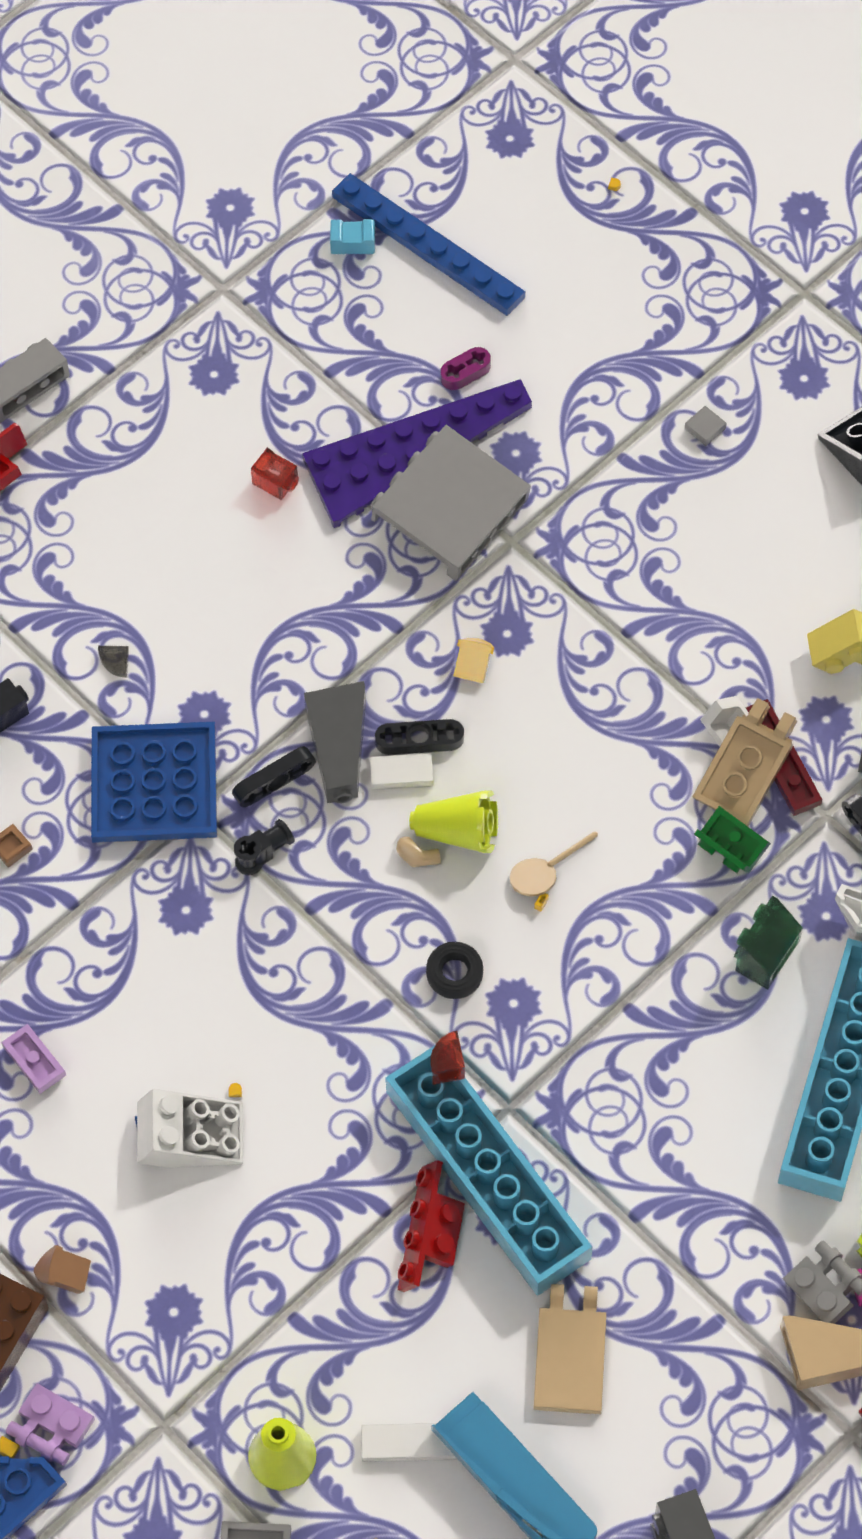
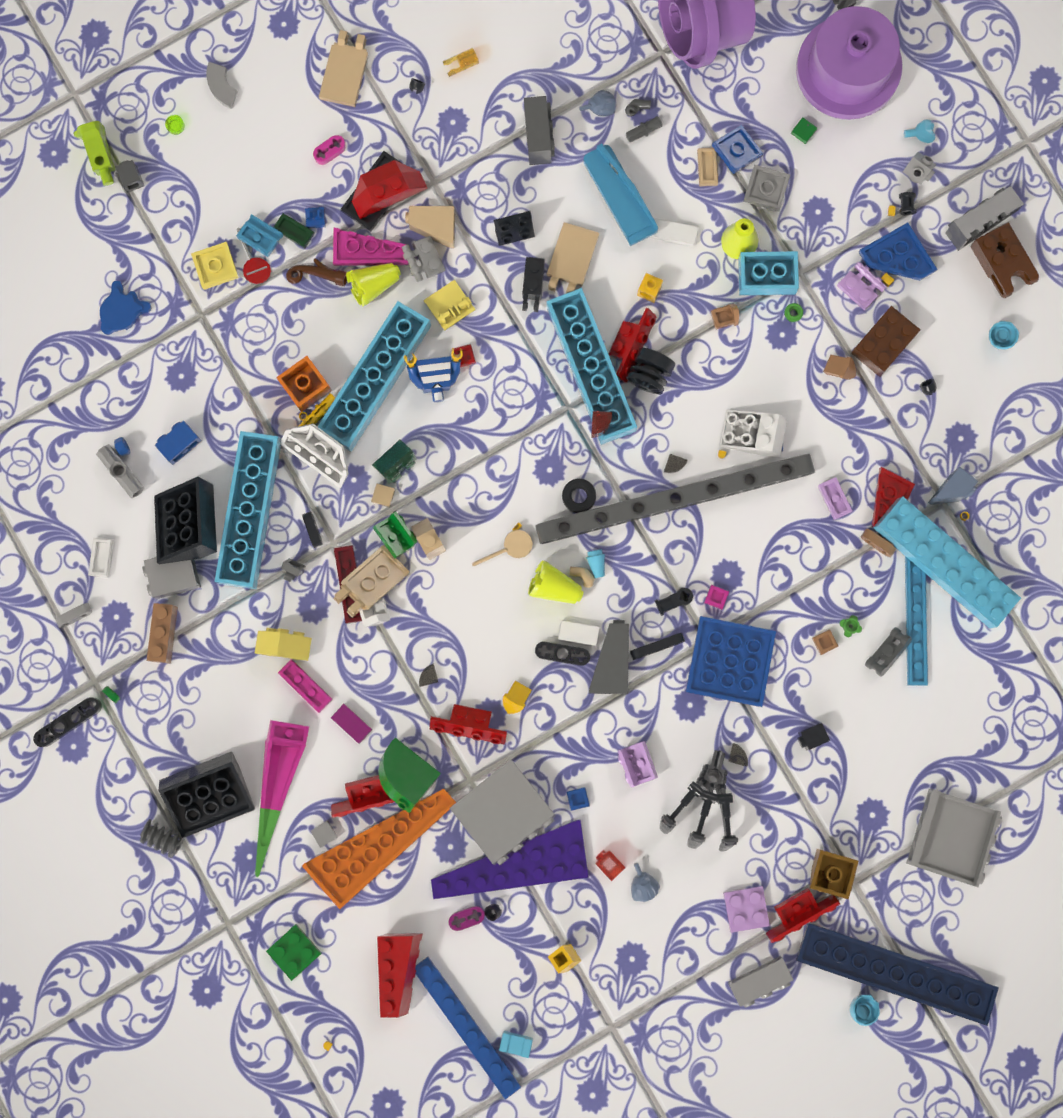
camera: 160 degrees left, 20 degrees up
none -> dark pink plate [255,720,309,877]
none -> green plate [266,924,322,981]
none -> dark pink tile [278,659,333,713]
none -> orange wing [302,789,457,909]
none -> magenta tile [331,703,373,744]
none -> red bracket [331,775,394,818]
none -> tan tile [371,484,395,508]
none -> red wedge [377,933,423,1018]
none -> green brick [378,738,441,813]
none -> blue torso [403,348,463,402]
none -> tan slope [411,518,446,560]
none -> clear smoke tile [419,663,439,687]
none -> light yellow hinge [423,280,476,331]
none -> red bracket [429,704,507,745]
none -> red tile [454,344,476,367]
none -> black hinge [484,904,502,921]
none -> black hinge [494,211,535,246]
none -> black hinge [522,257,545,312]
none -> dark grey beam [535,454,815,544]
none -> yellow brick [548,944,582,974]
none -> blue tile [566,787,590,811]
none -> medium azure cone [586,549,605,578]
none -> lavender bracket [618,741,658,788]
none -> black wheel [626,347,675,395]
none -> sand blue piece [631,863,660,902]
none -> yellow brick [637,273,663,303]
none -> black piece [659,750,738,851]
none -> clear smoke tile [663,454,688,474]
none -> dark pink tile [704,585,729,610]
none -> medium nougat tile [710,303,739,330]
none -> lavender plate [723,886,770,933]
none -> medium azure brick [738,251,799,295]
none -> bright green plate [784,303,803,322]

